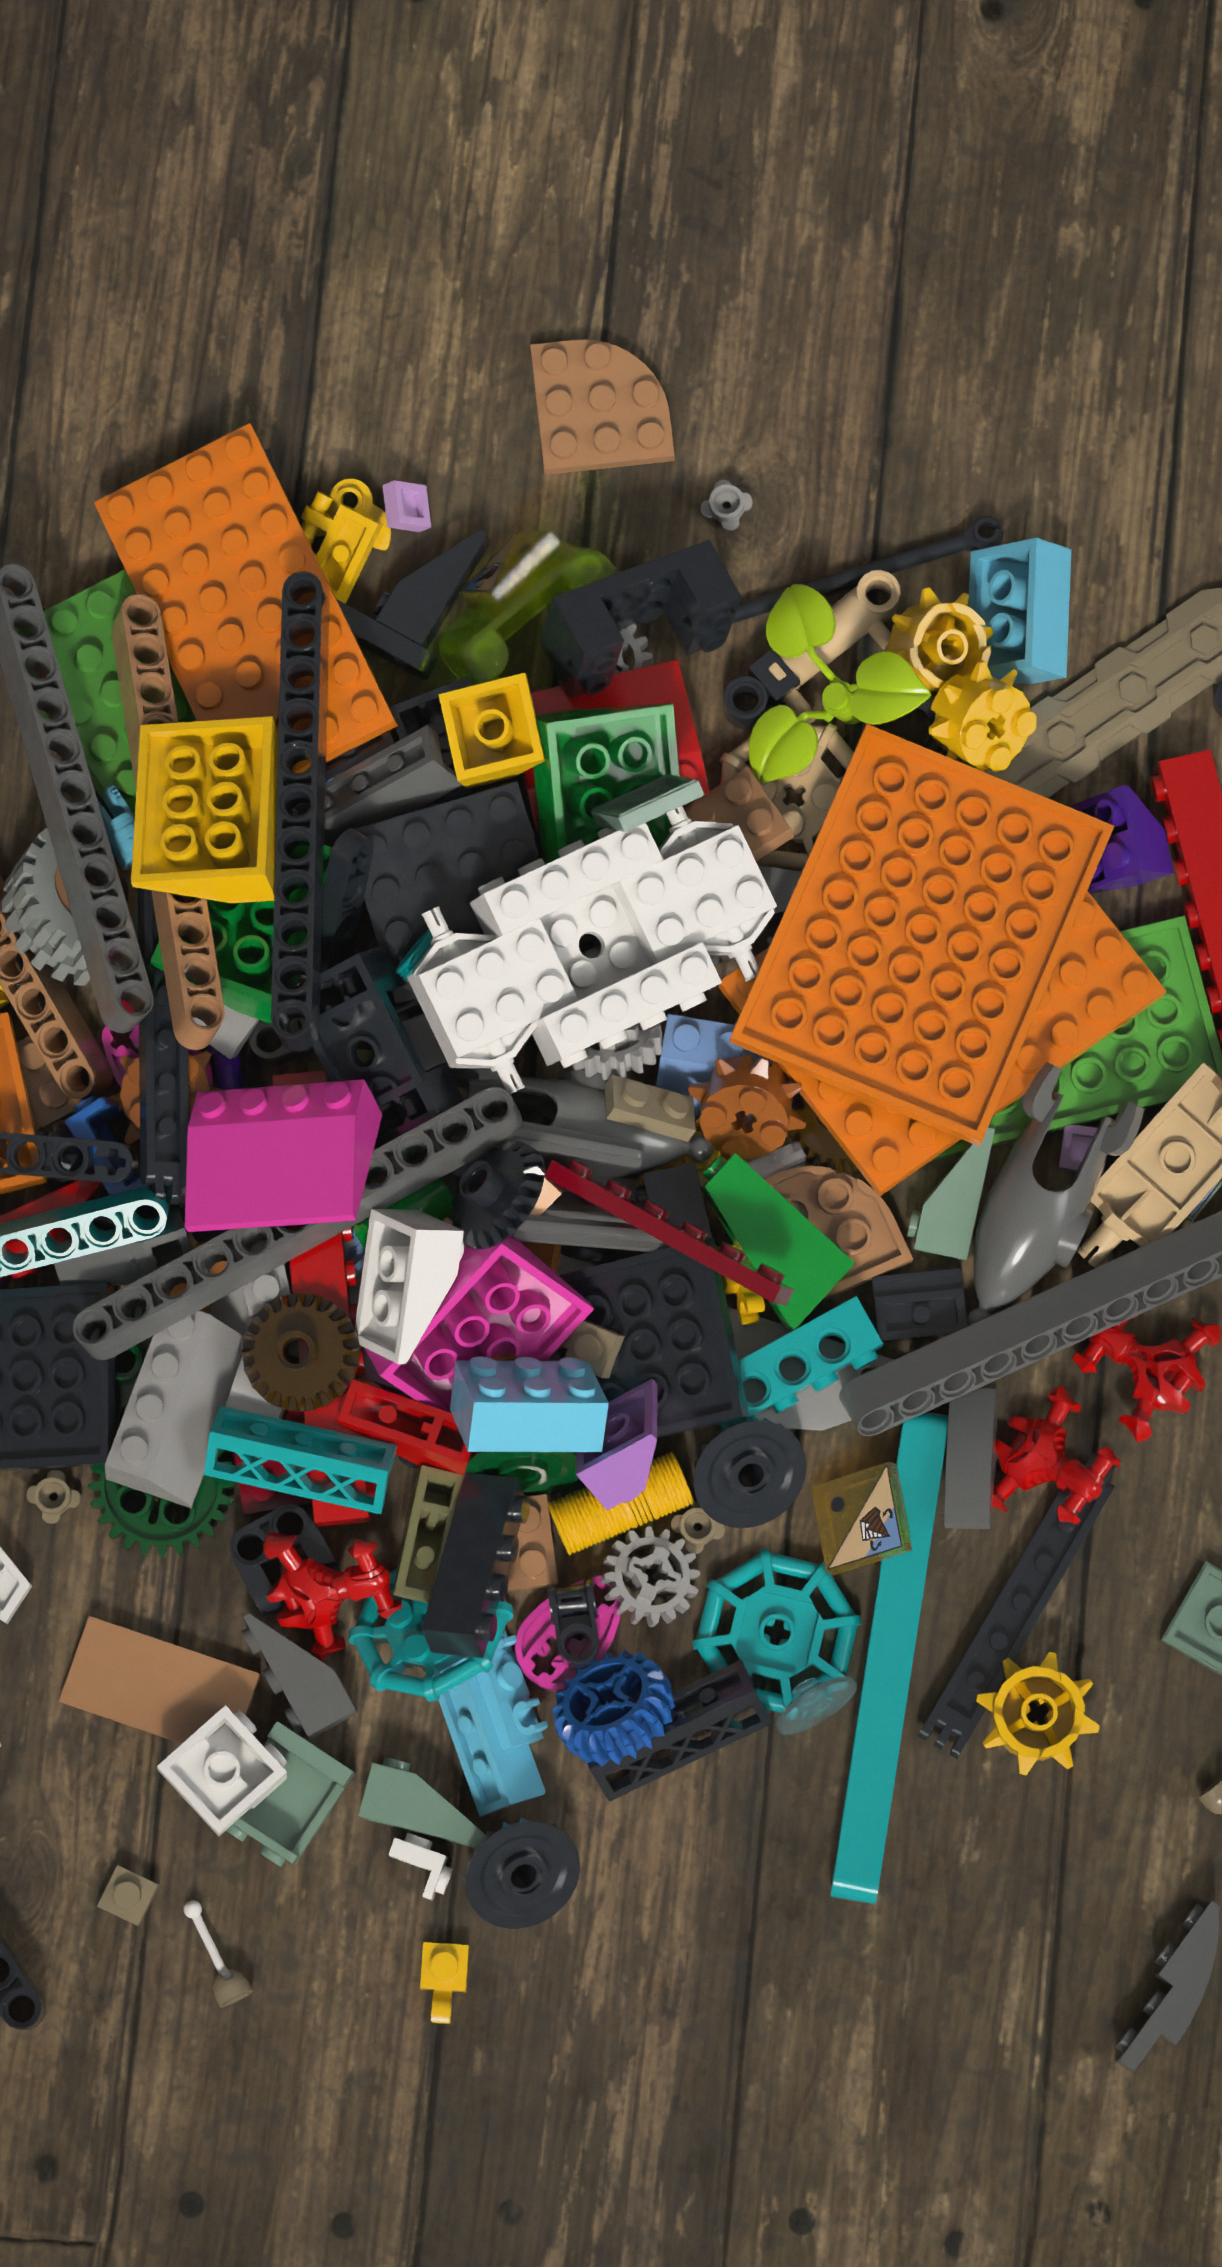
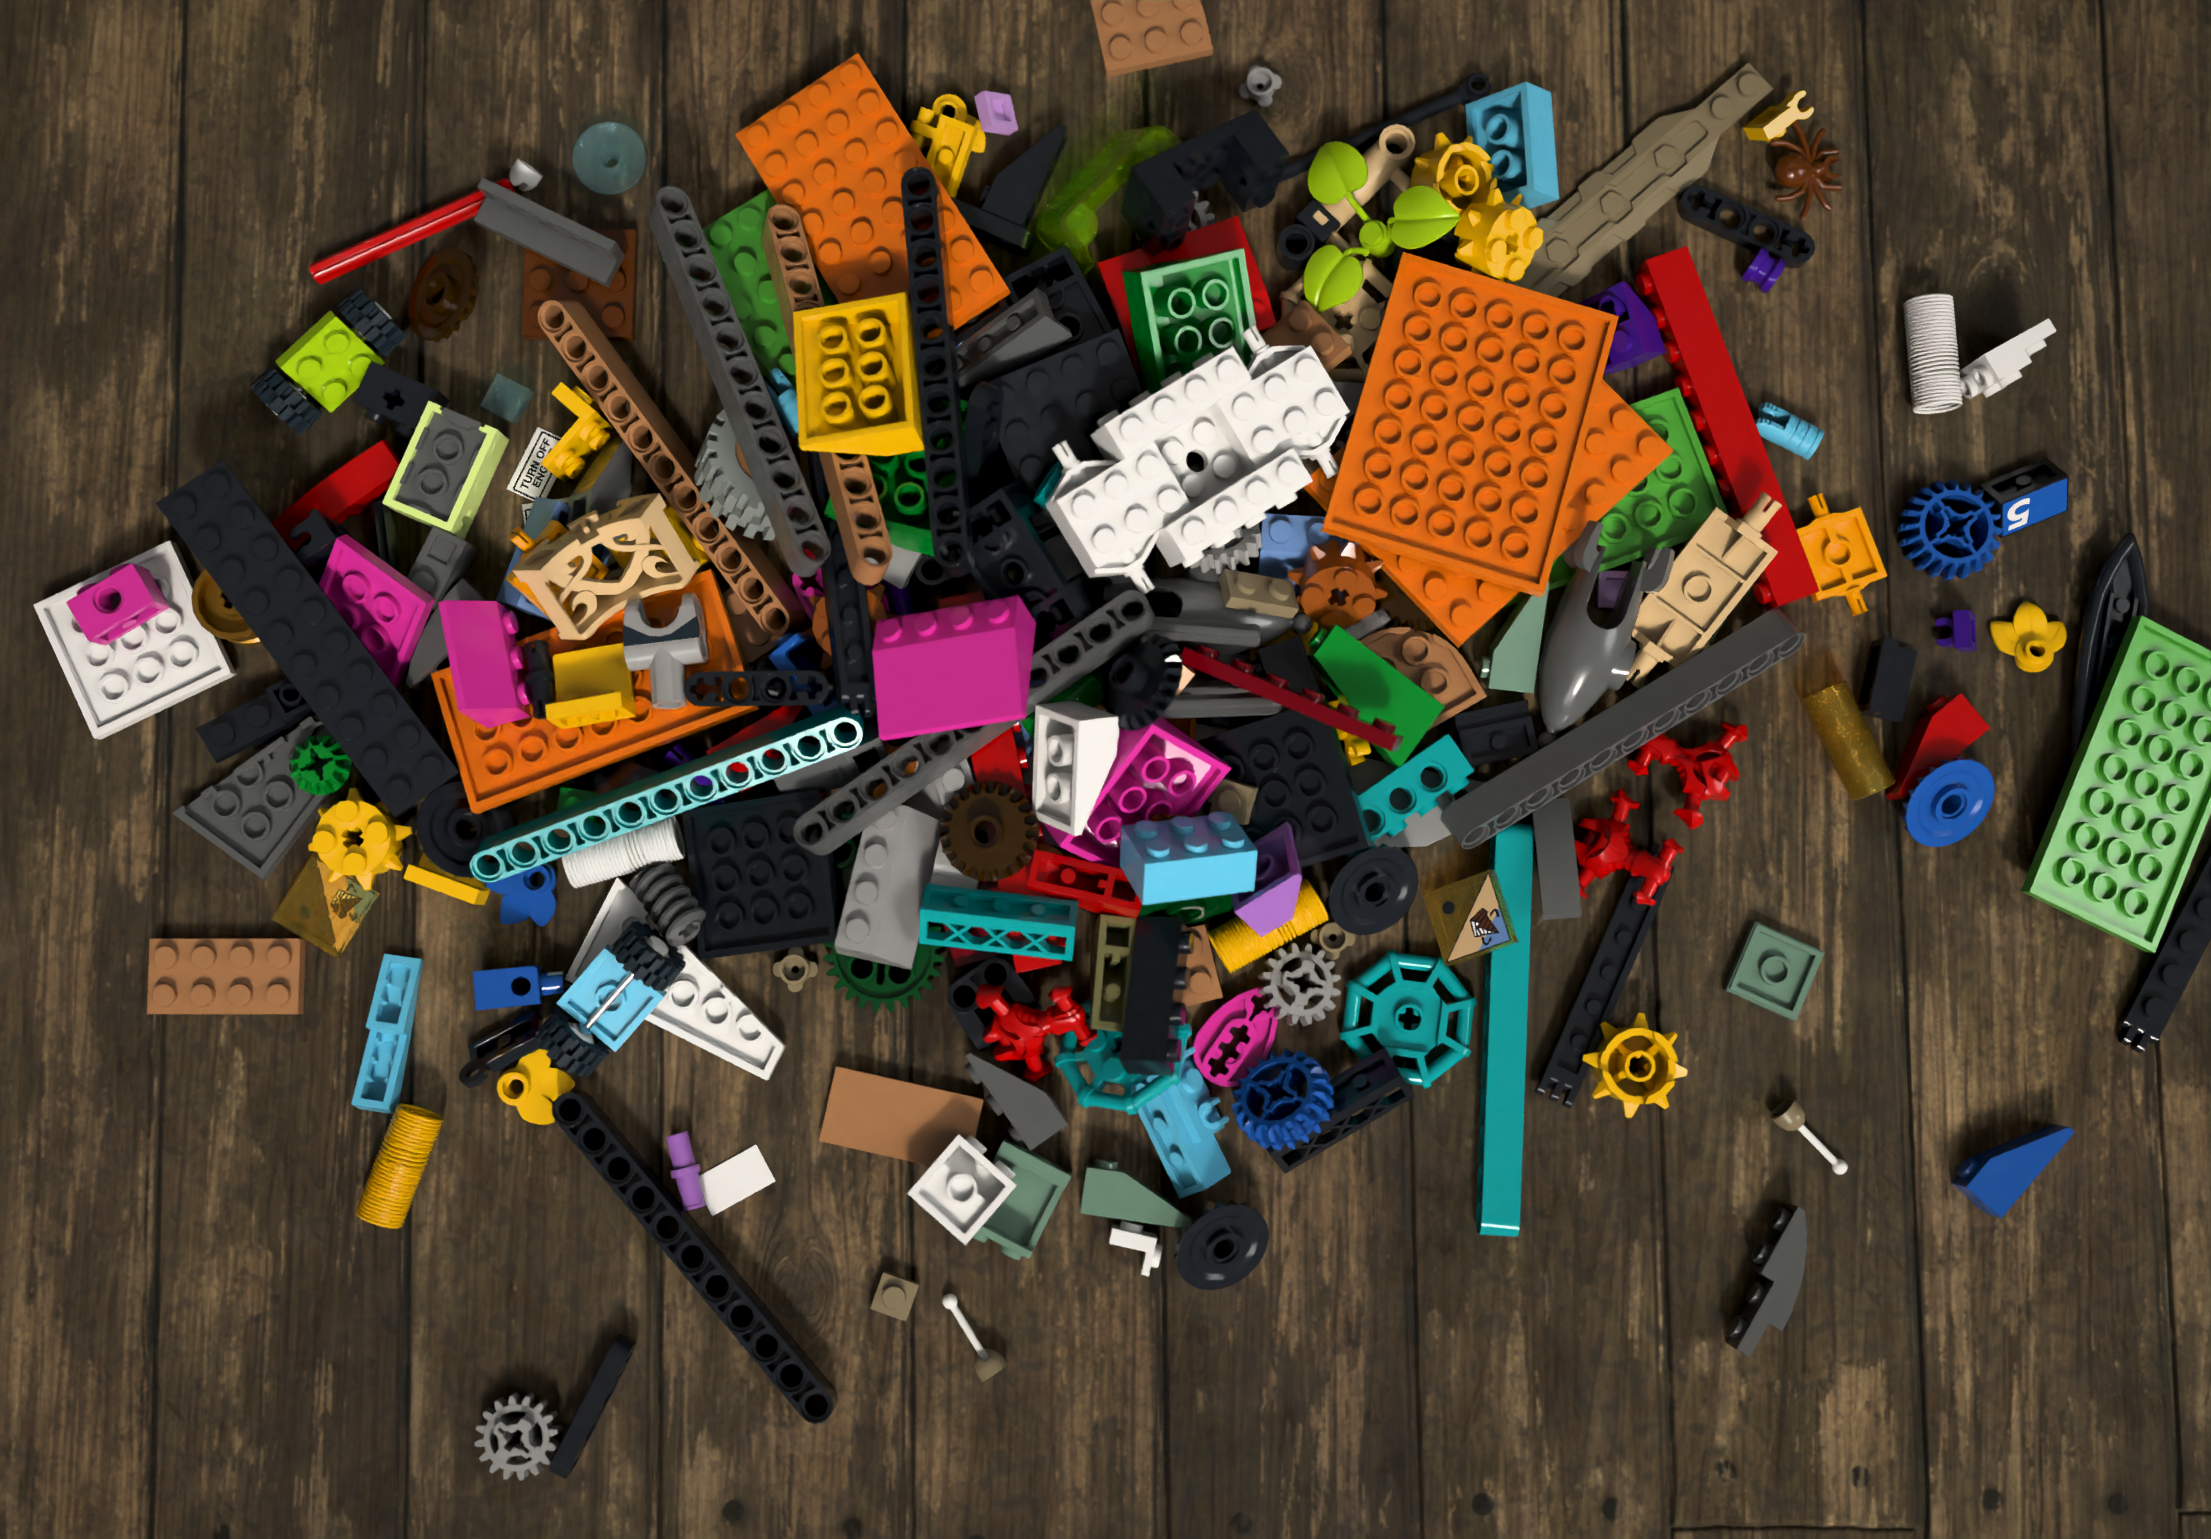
camera: 10 degrees left, 5 degrees up
yellow plate [420,1942,469,2024] -> none
yellow slope [439,673,546,789] -> none
clear yellow tile [459,531,560,604] -> none
black piece [547,1578,599,1669] -> none
sand green tile [591,774,704,832] -> none
clear light blue dish [776,1676,857,1735] -> none

